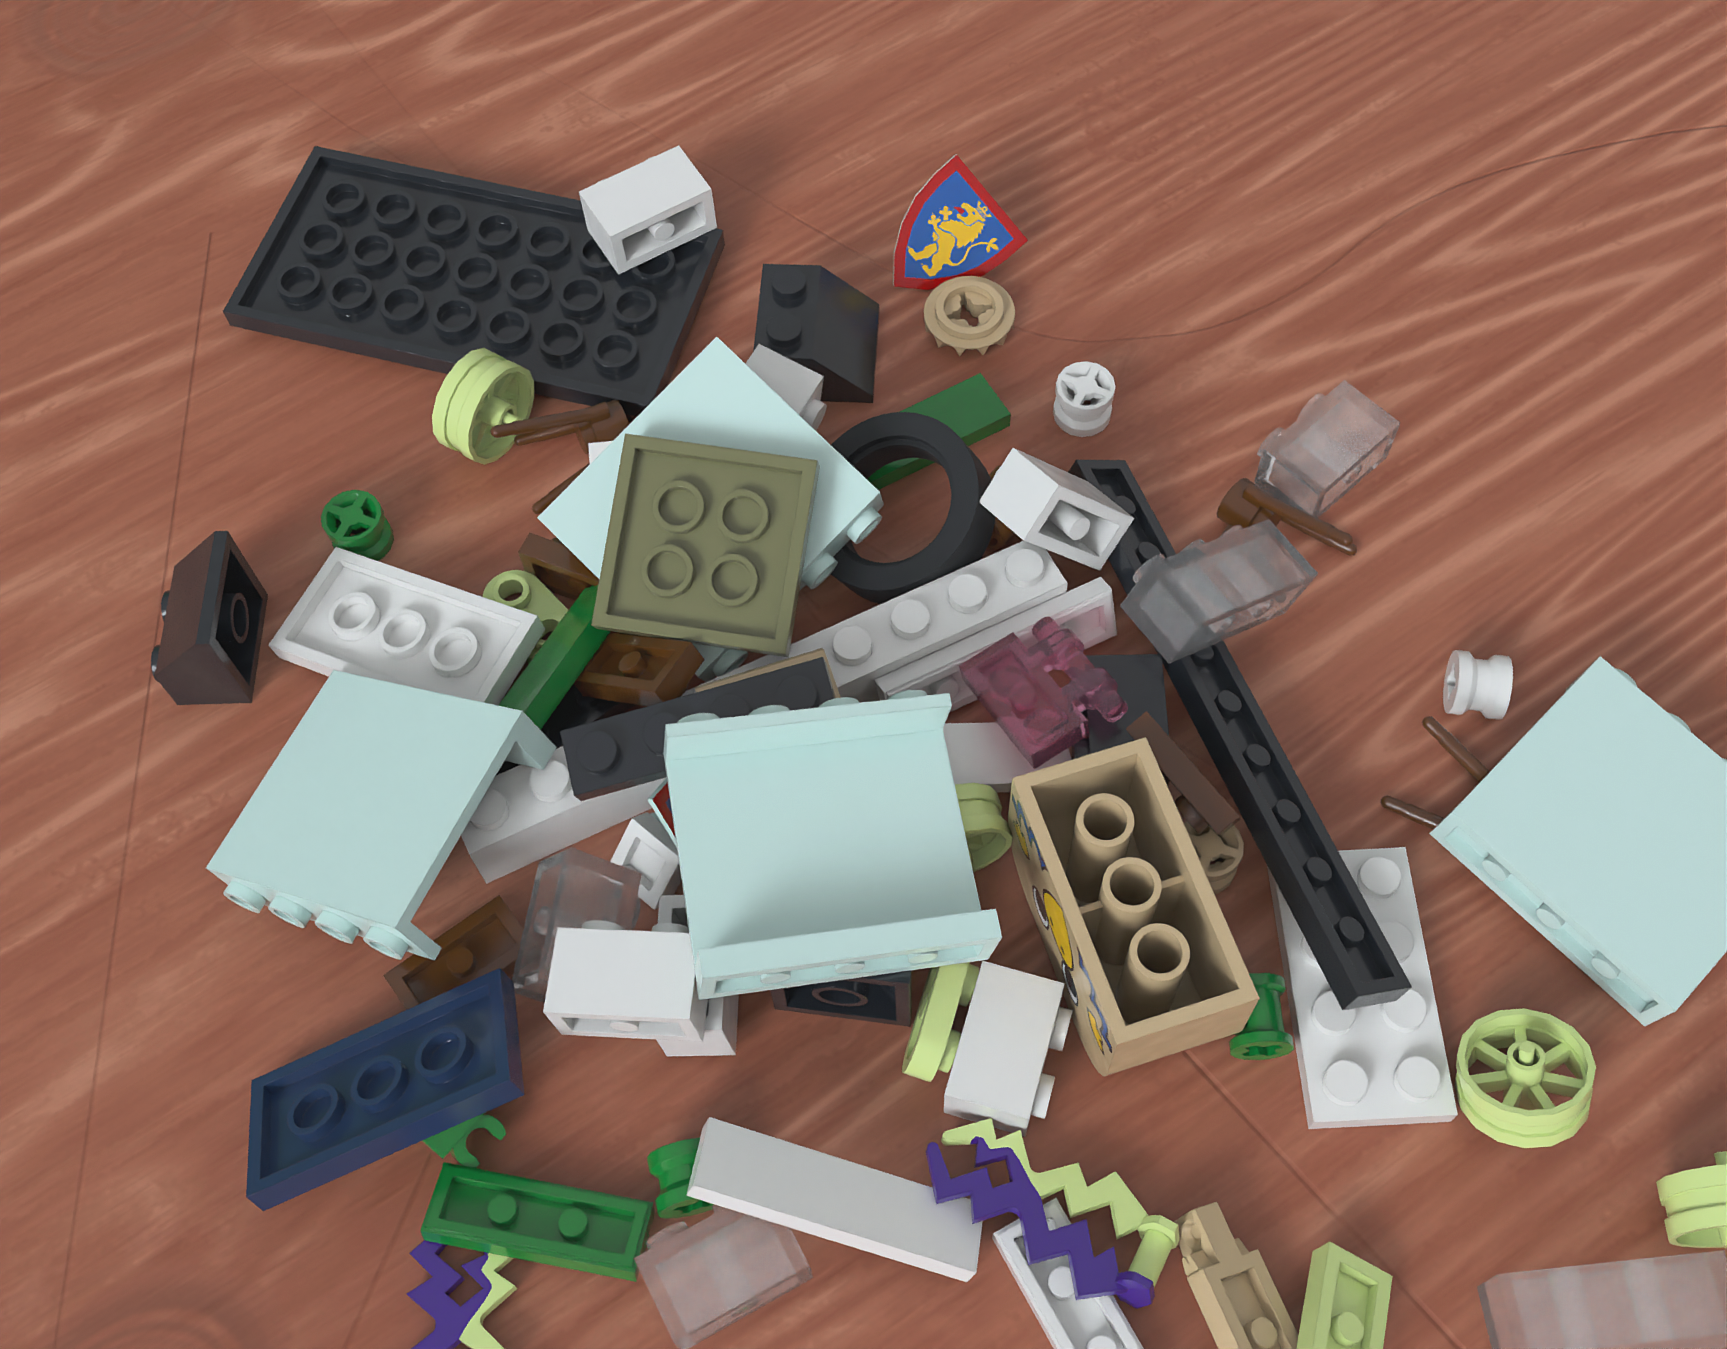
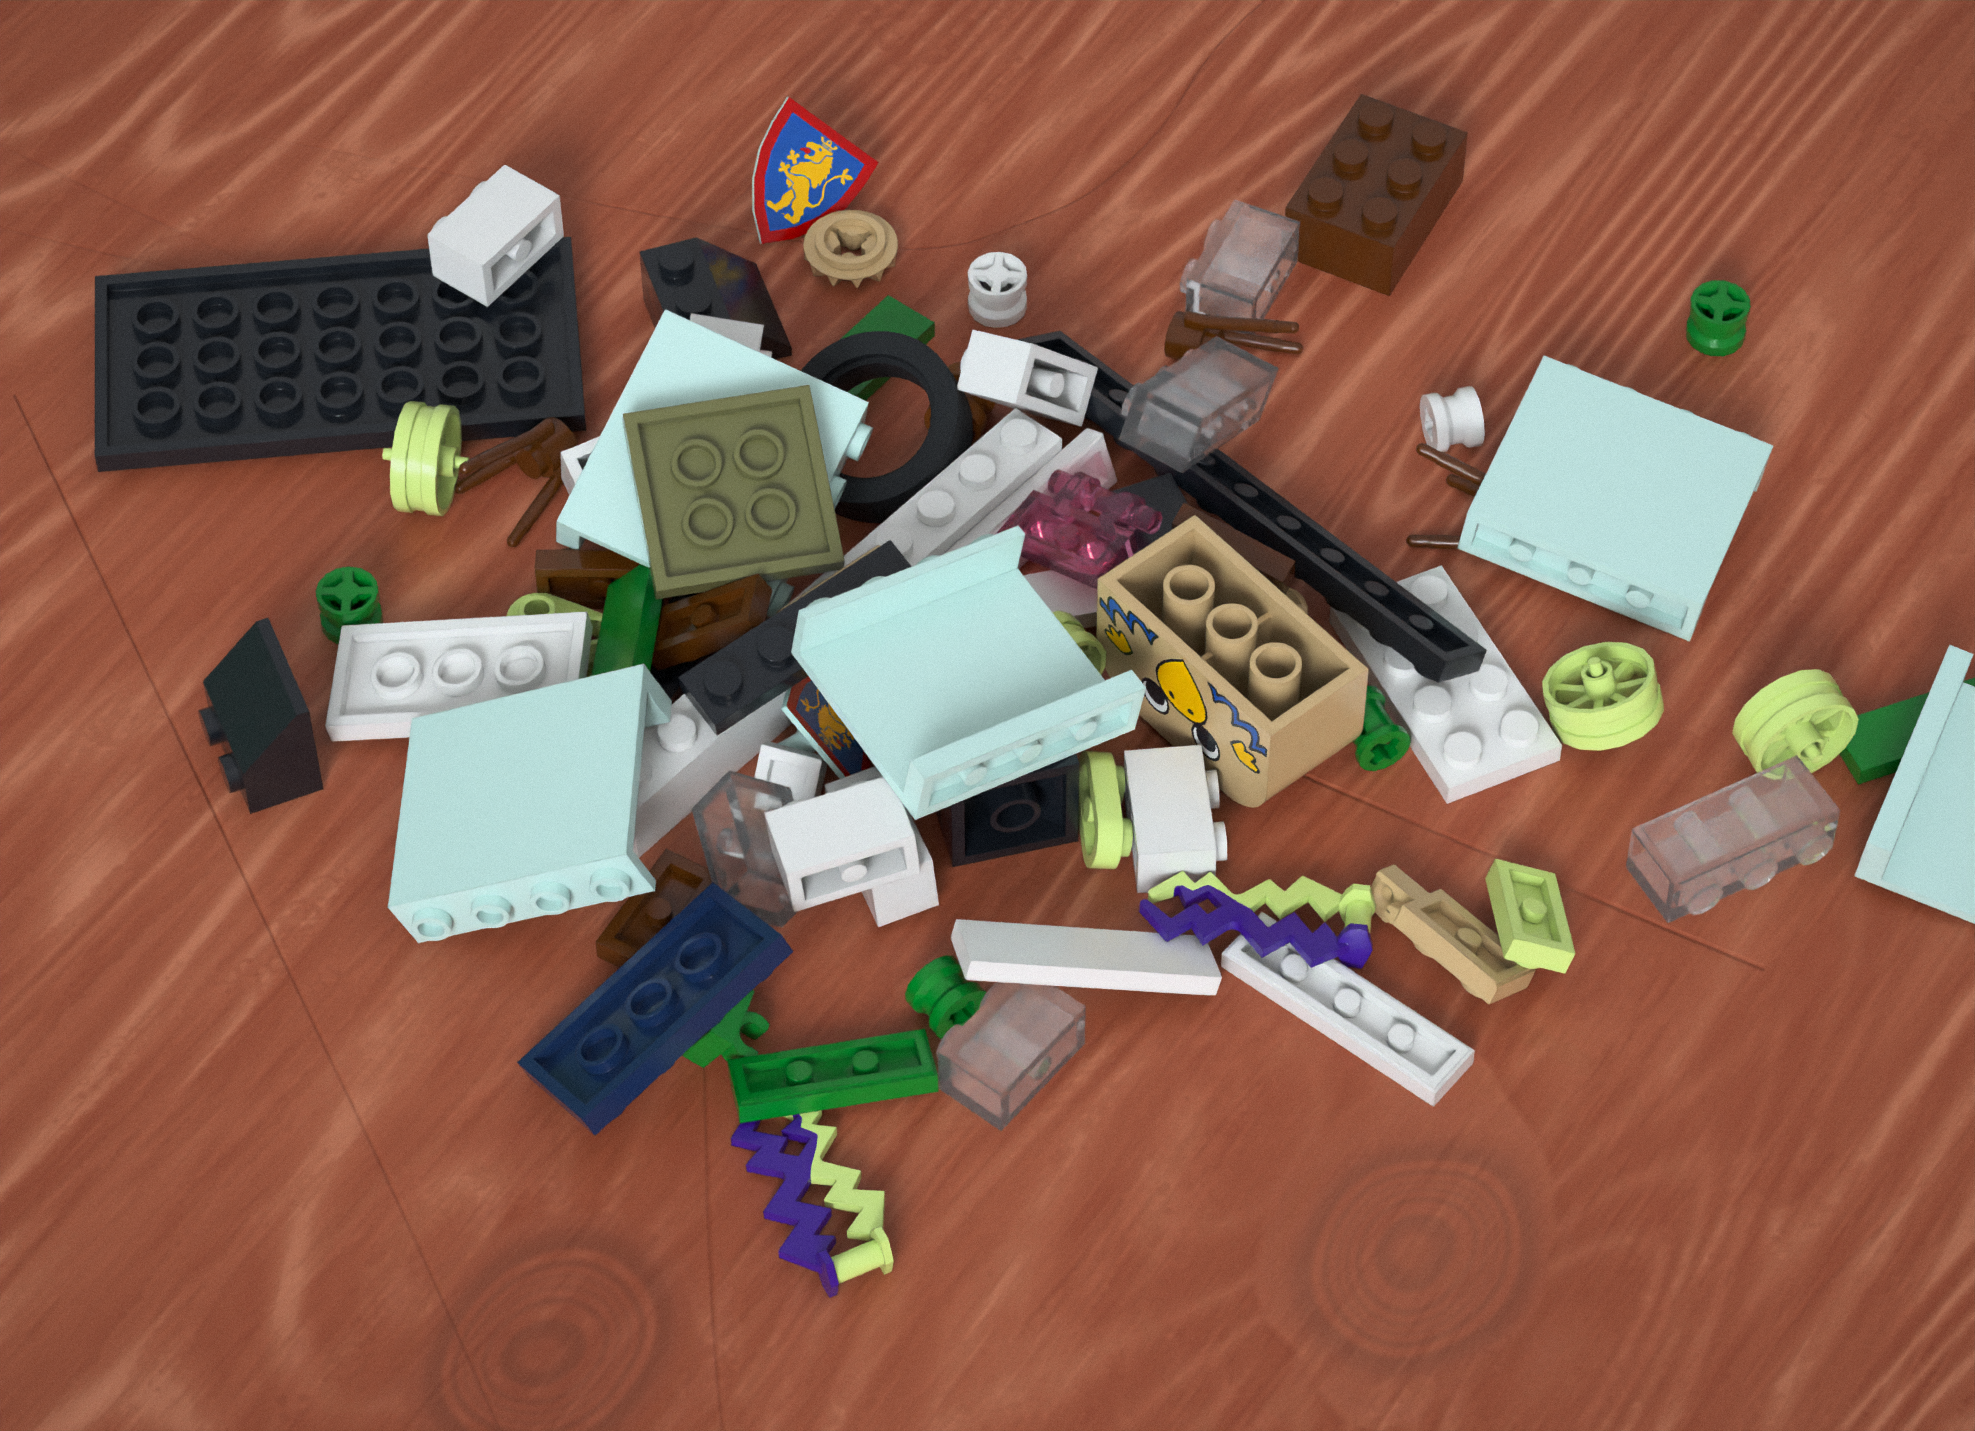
camera: 25 degrees left, 10 degrees down
none -> reddish brown brick [1283,94,1468,296]

